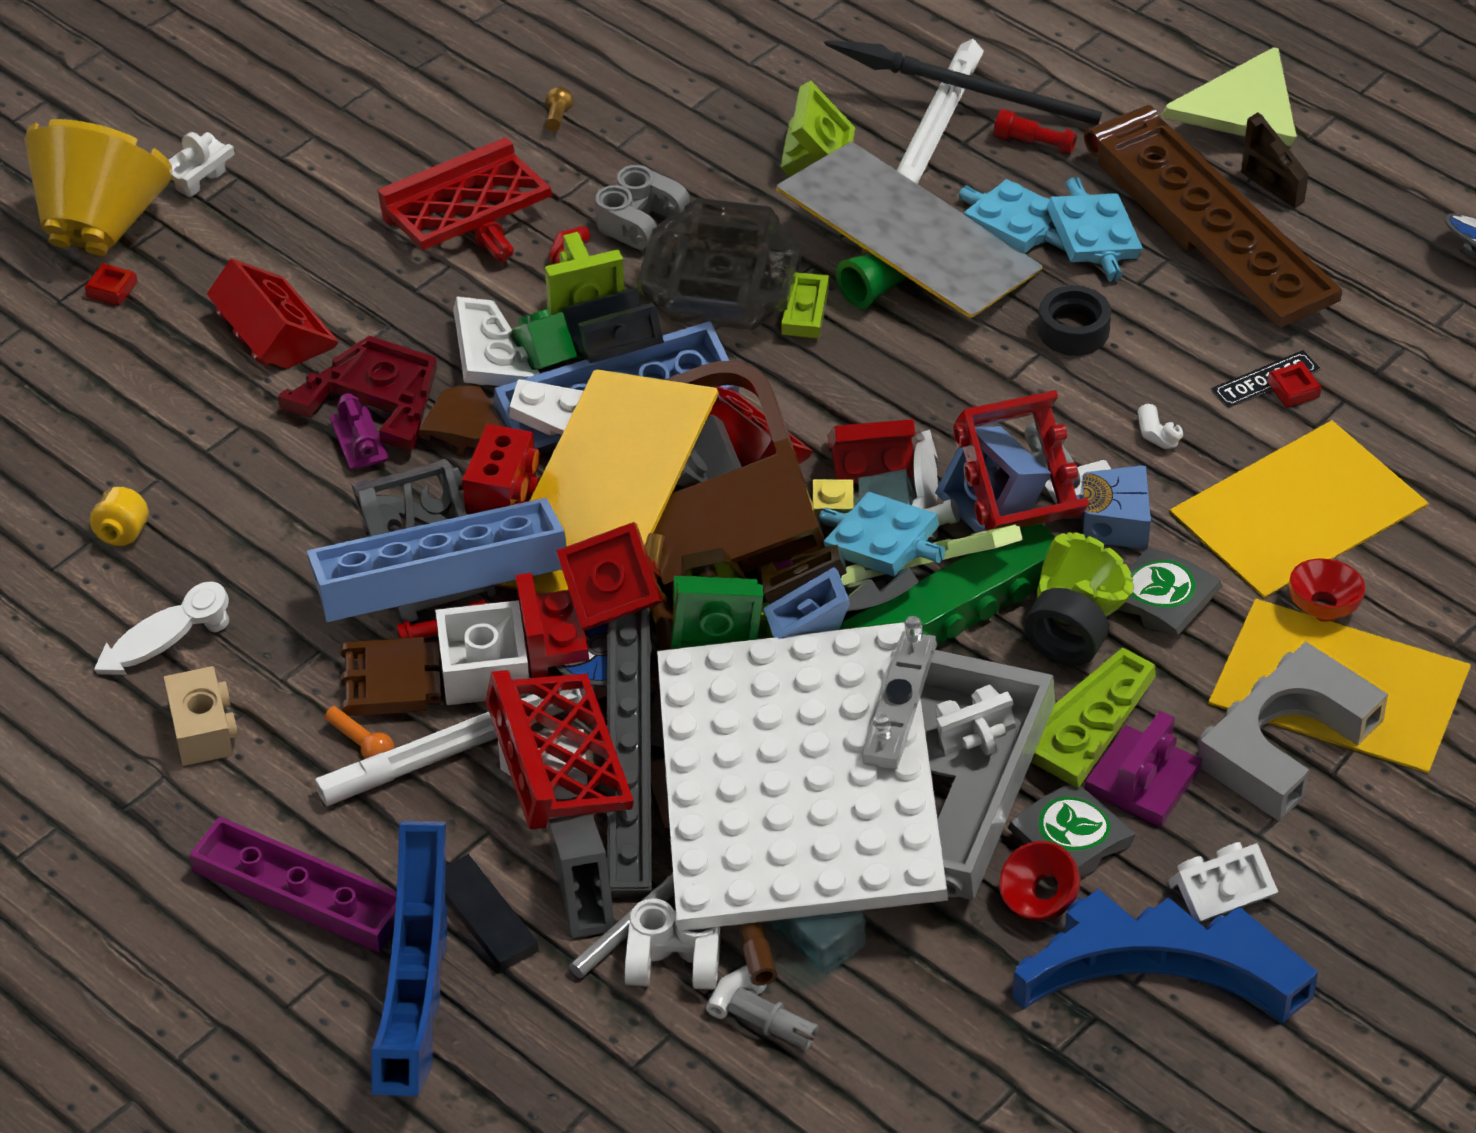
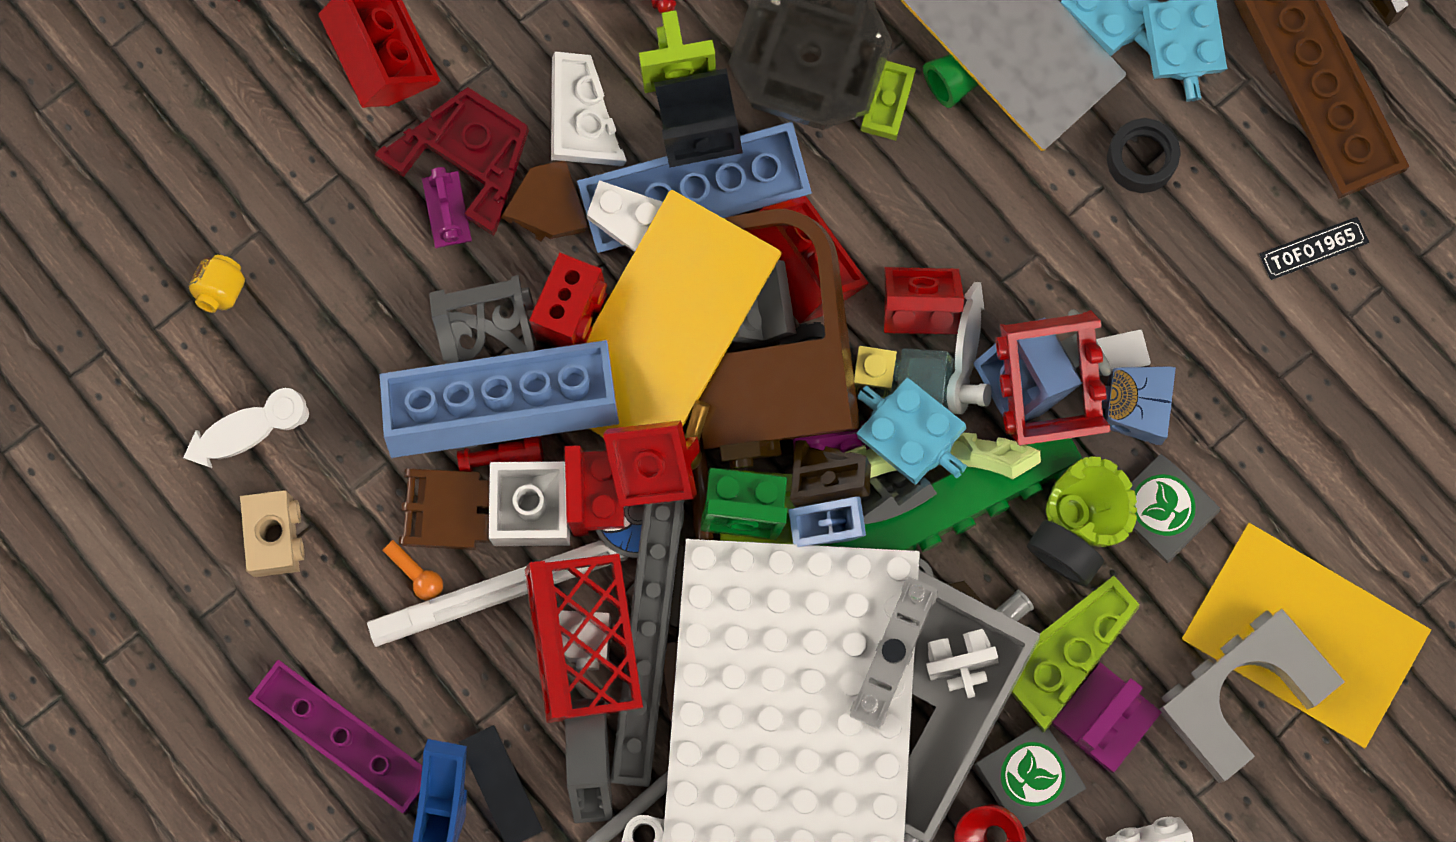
camera: 10 degrees right, 30 degrees up
green slope [511,309,577,370] -> none
white arm [1138,404,1183,449] -> none
yellow piece [1169,420,1429,599] -> none
red tile [1267,361,1322,408] -> none
red piece [1289,558,1366,622] -> none

